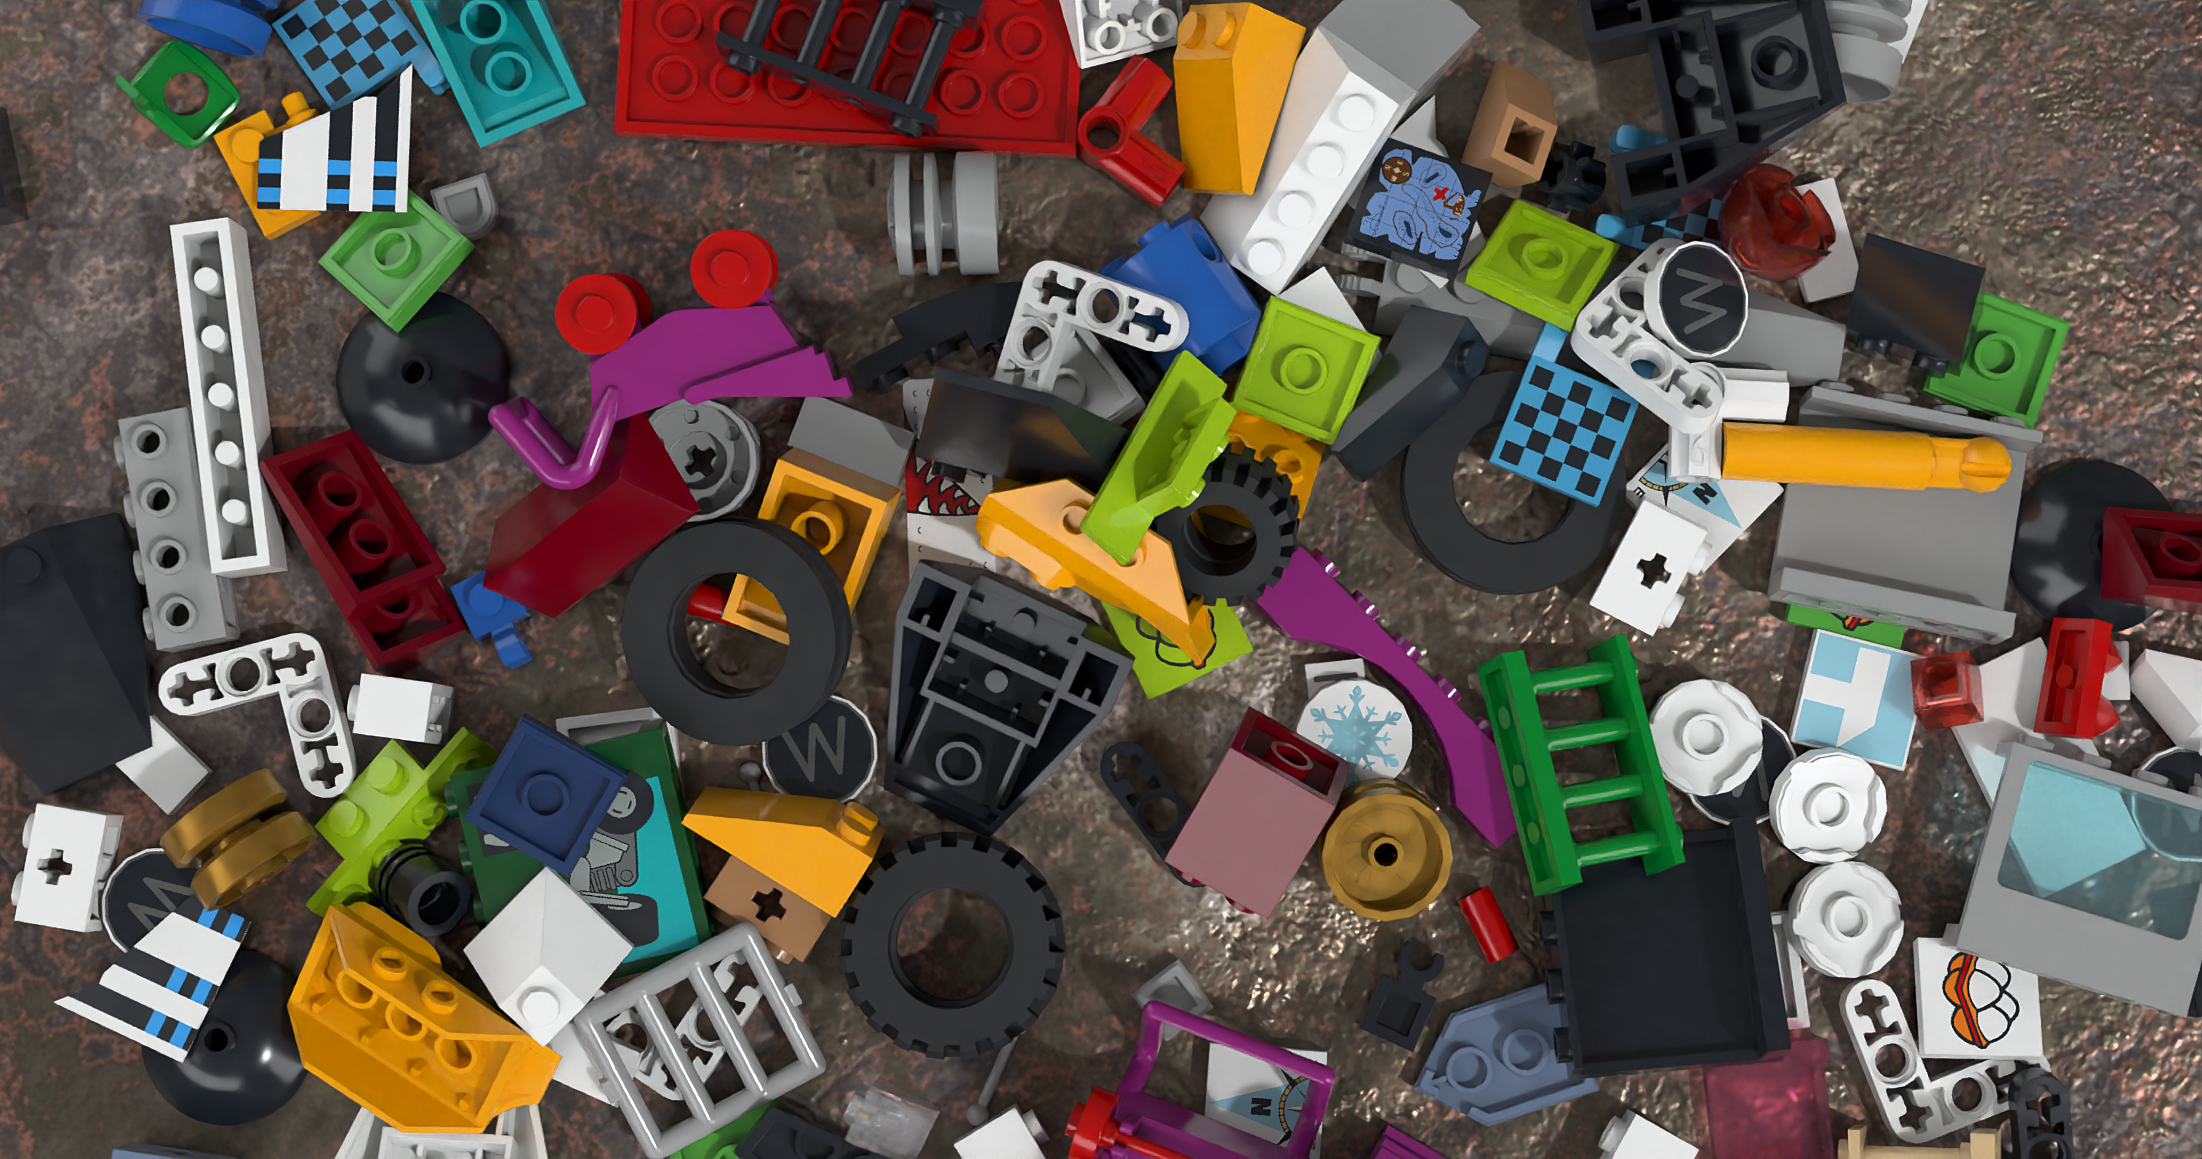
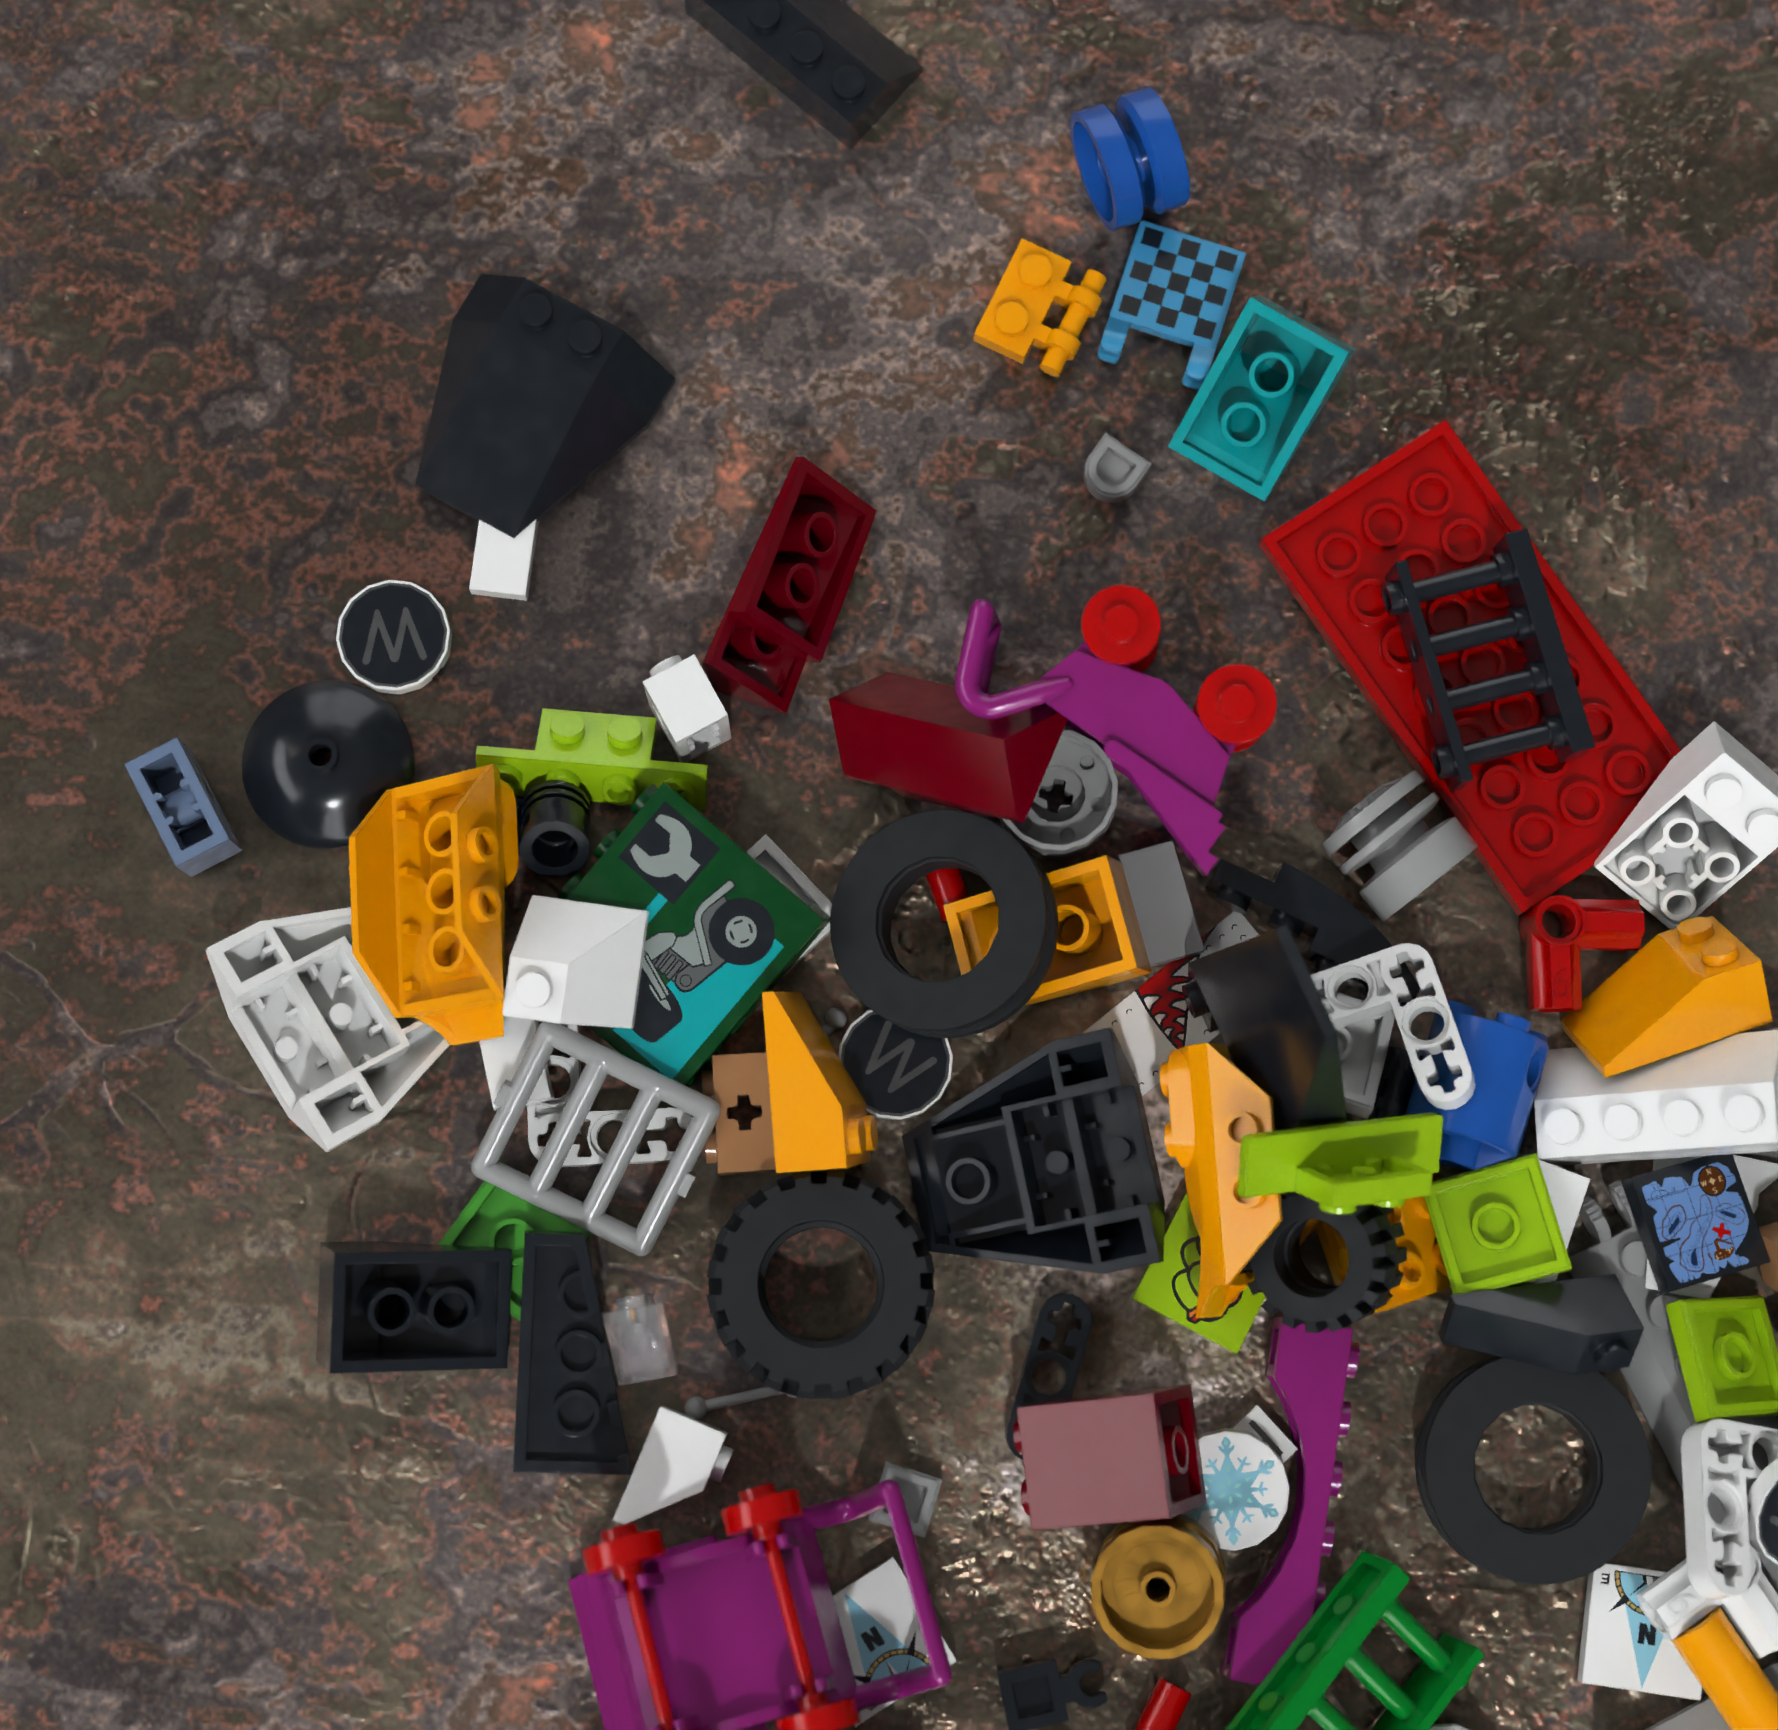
camera: 45 degrees right, 5 degrees down
white brick [11,803,124,932] -> none
sticker [54,895,251,1063] -> none
light grey brick [114,407,242,653] -> none
green piece [115,40,241,149] -> none
white beam [159,633,359,798] -> none
pearl gold wheel [159,768,318,912] -> none
white brick [170,217,288,579] -> none
sticker [257,63,413,212] -> none
bright green tile [318,188,476,333] -> none
black dish [336,293,511,465] -> none
blue plate [450,570,533,670] -> none
dark blue tile [463,713,630,877] -> none
dark azure flag [1488,322,1656,508] -> none
white brick [1590,496,1713,636] -> none

